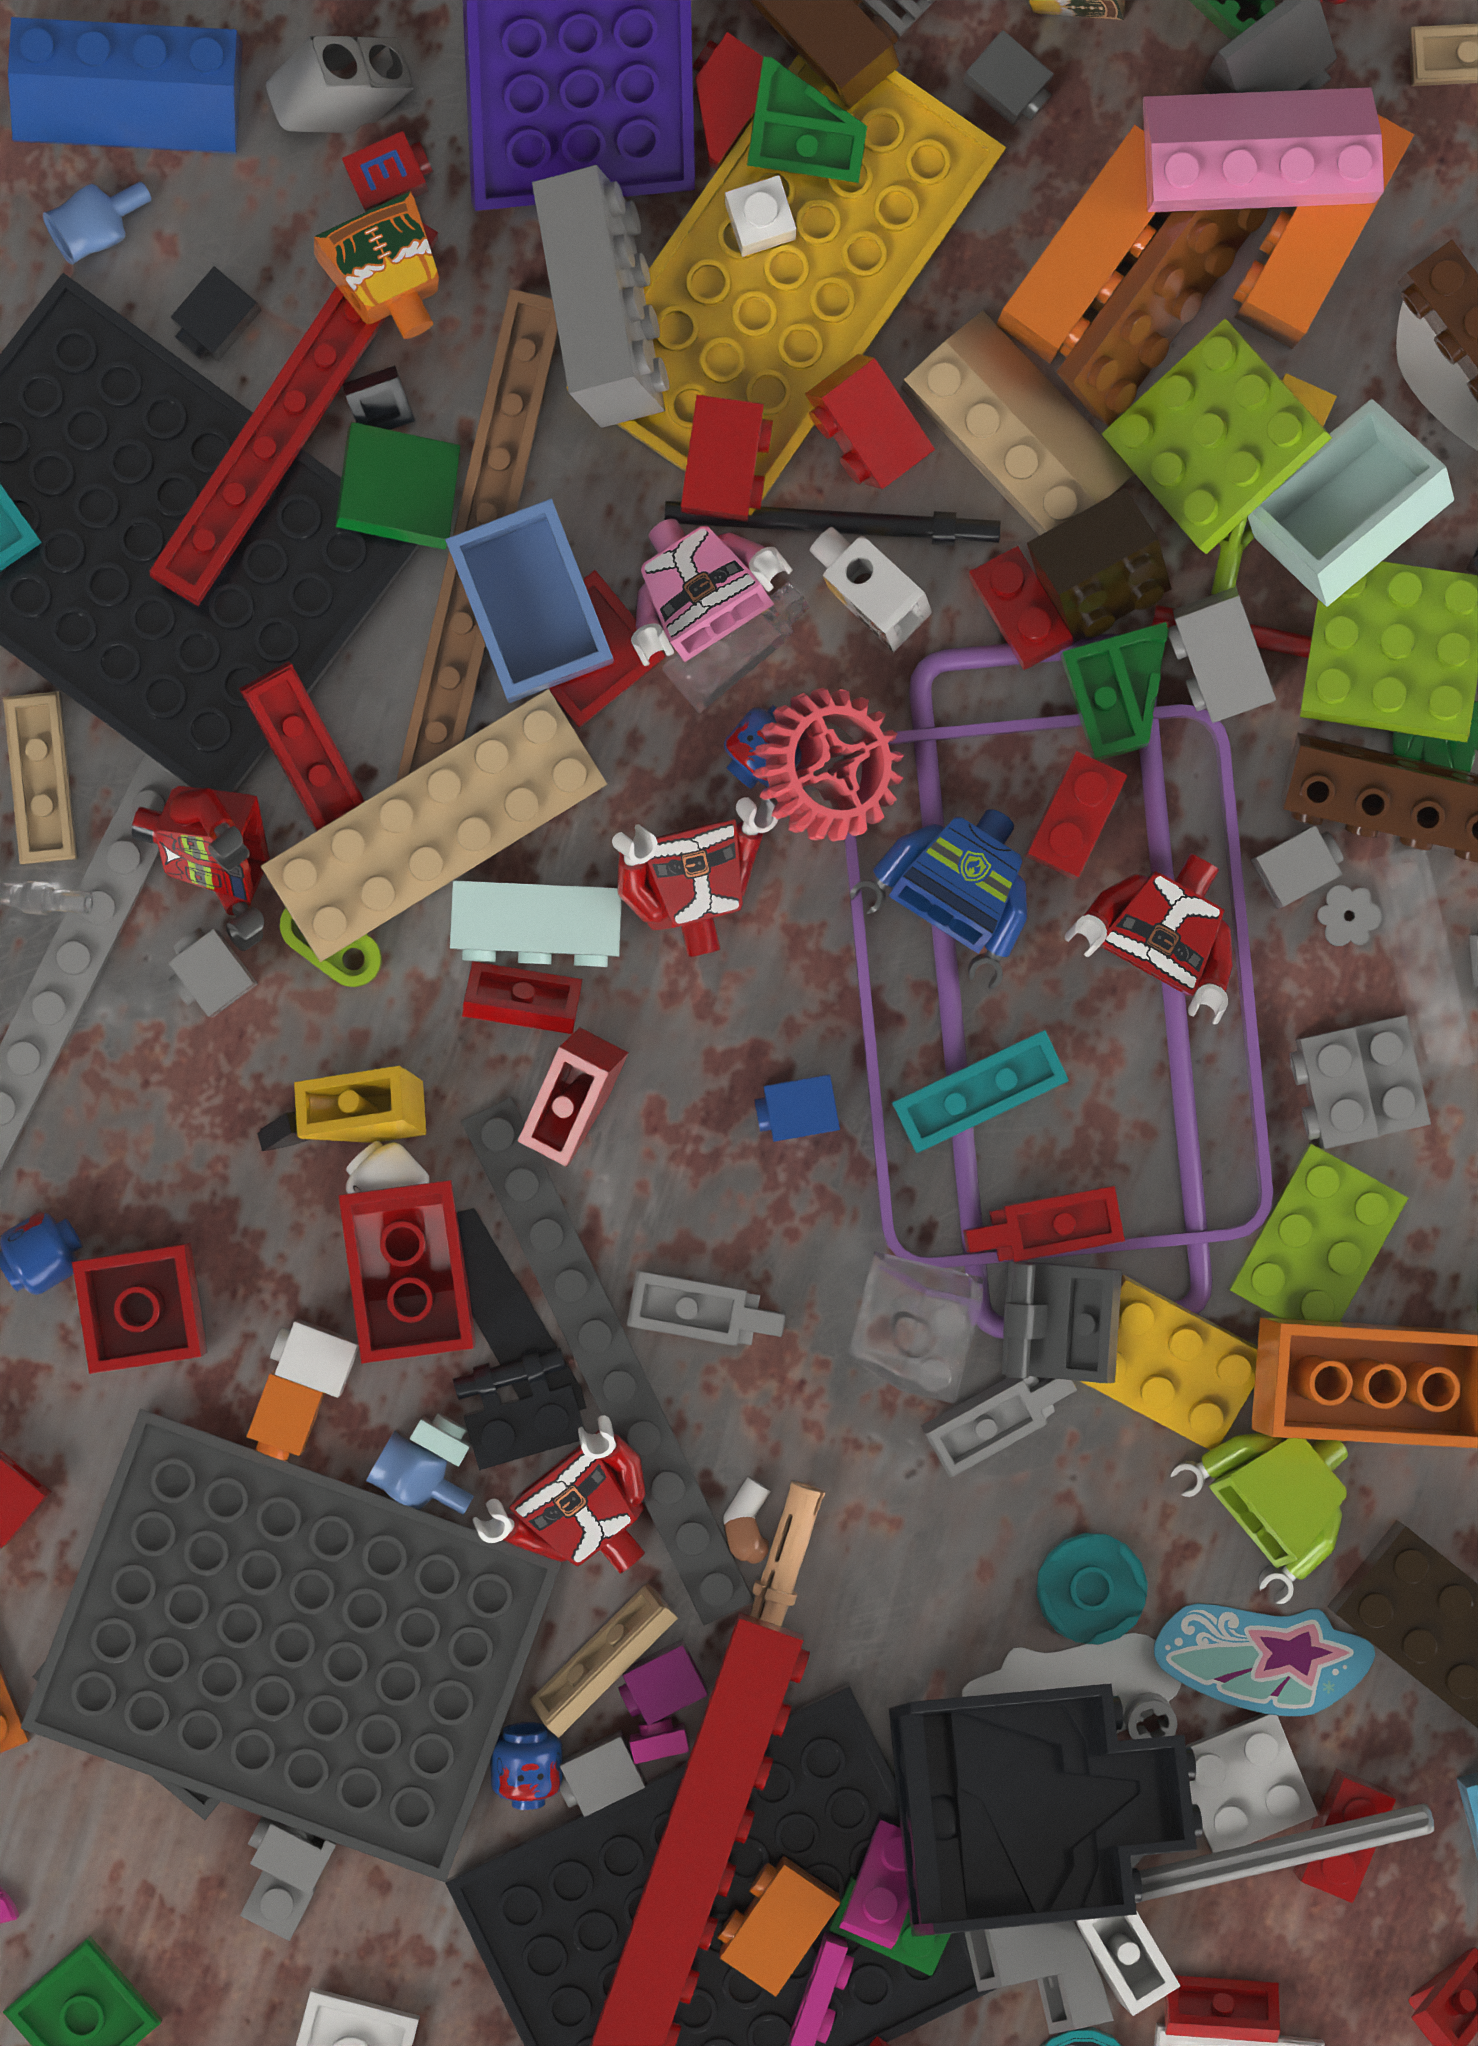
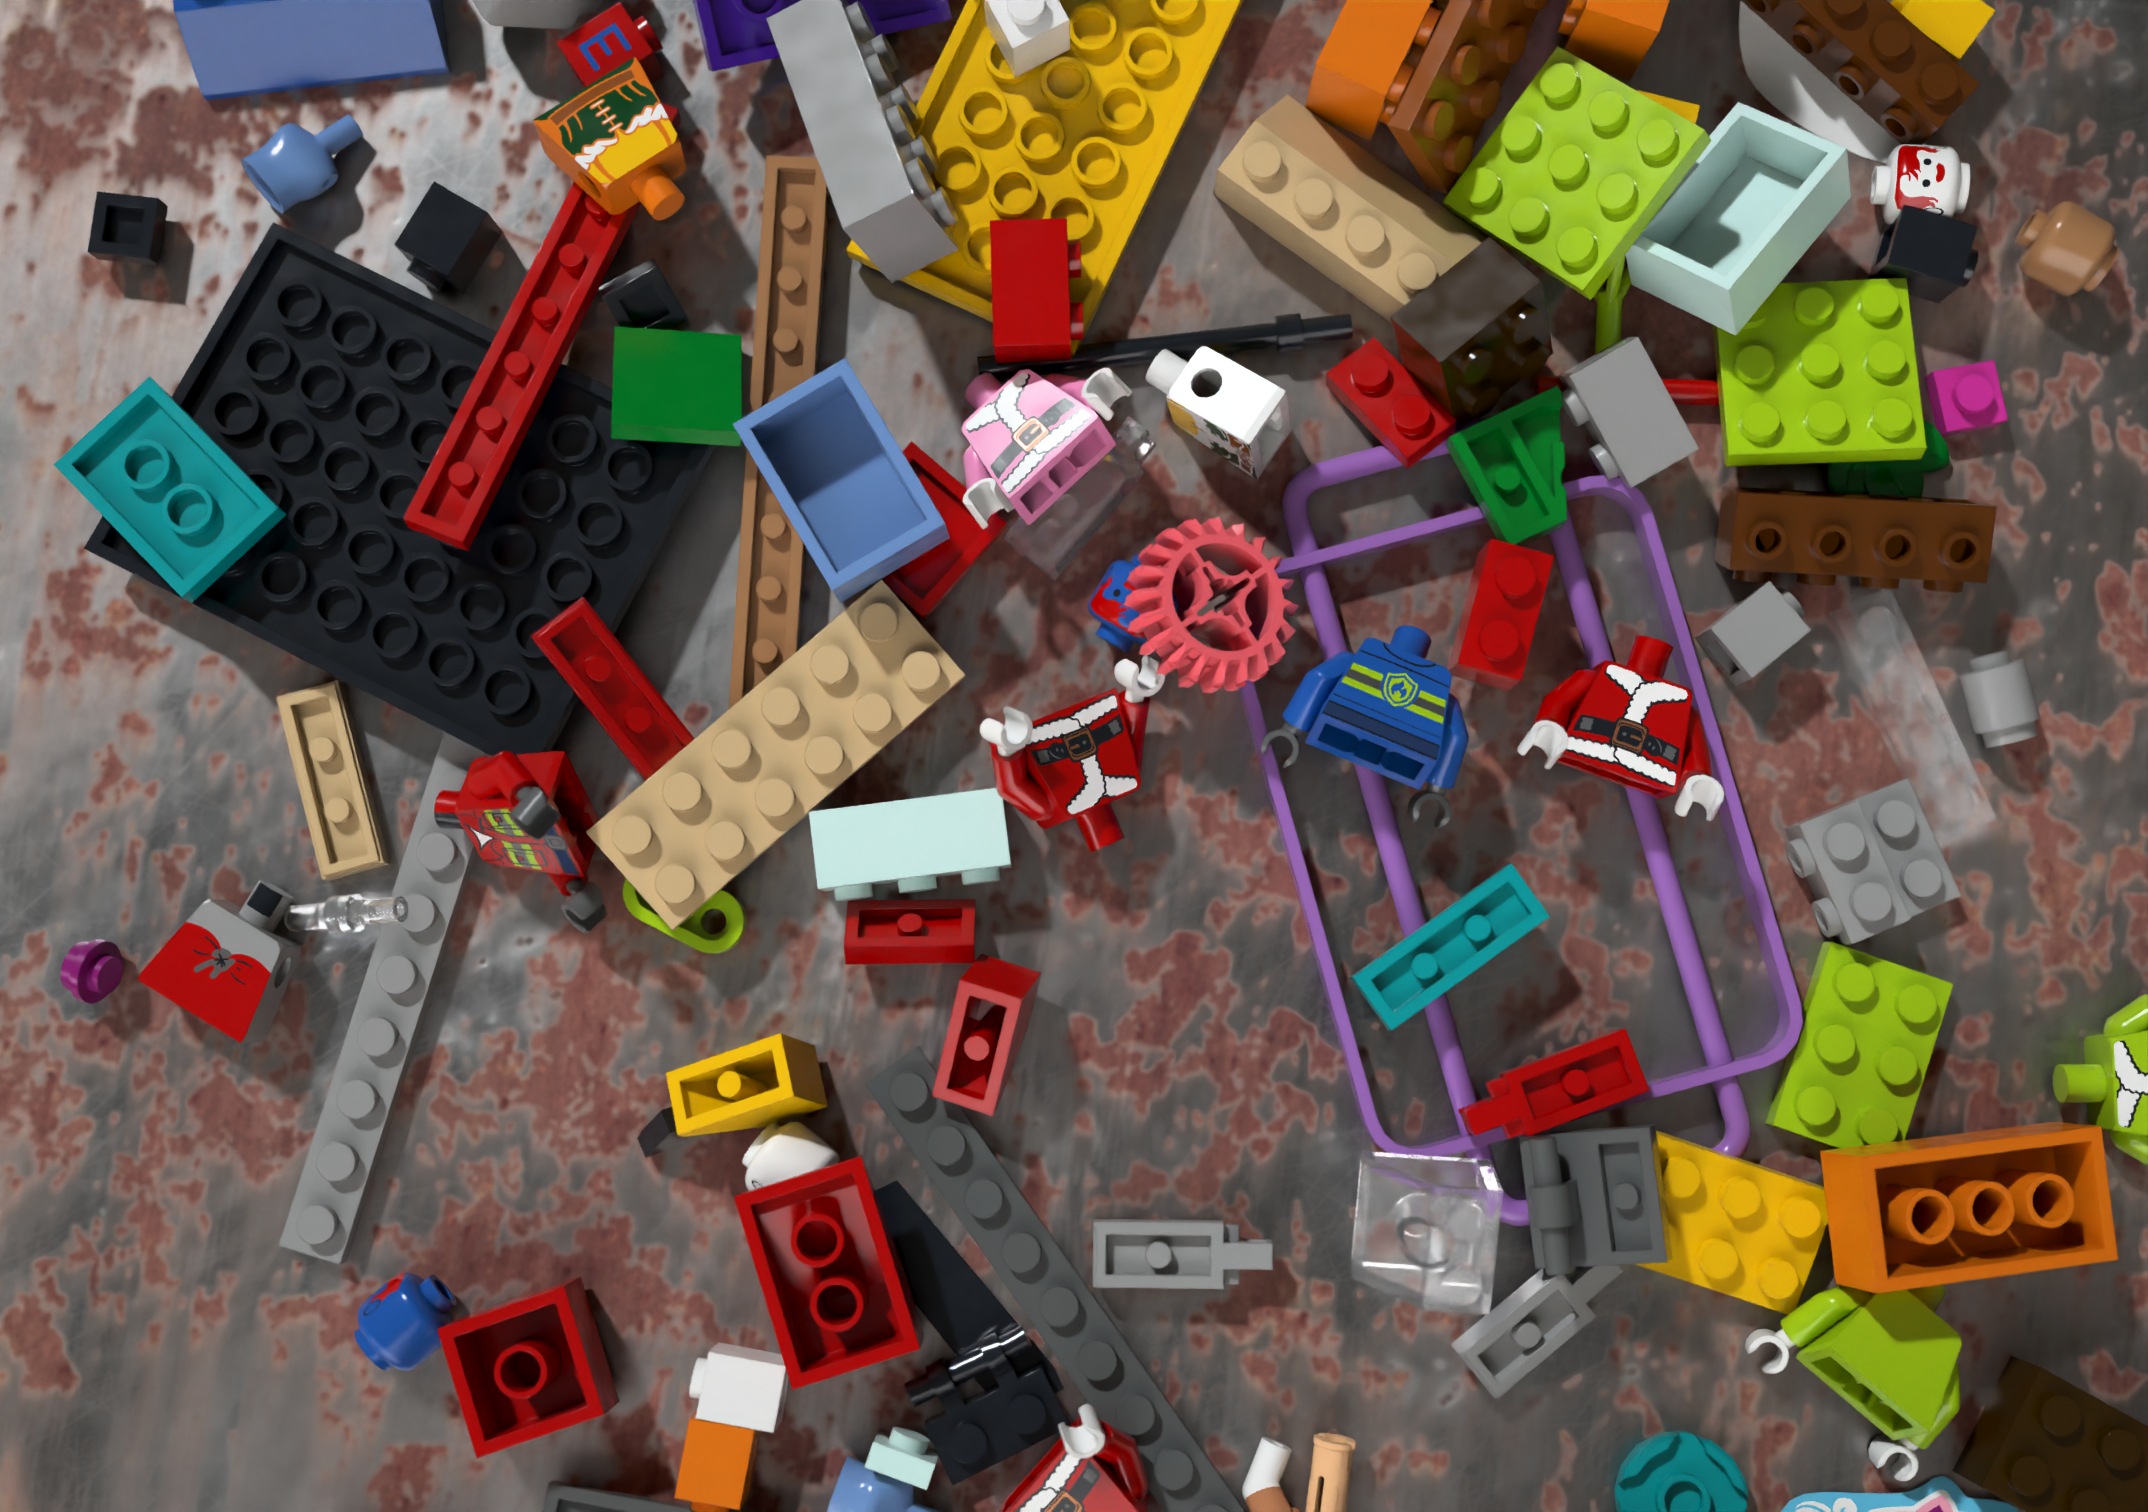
camera: 10 degrees left, 5 degrees down
light grey brick [168,927,258,1017] -> none
blue brick [754,1074,840,1142] -> none
red brick [805,354,935,490] -> none
light grey plant [1317,885,1383,946] -> none

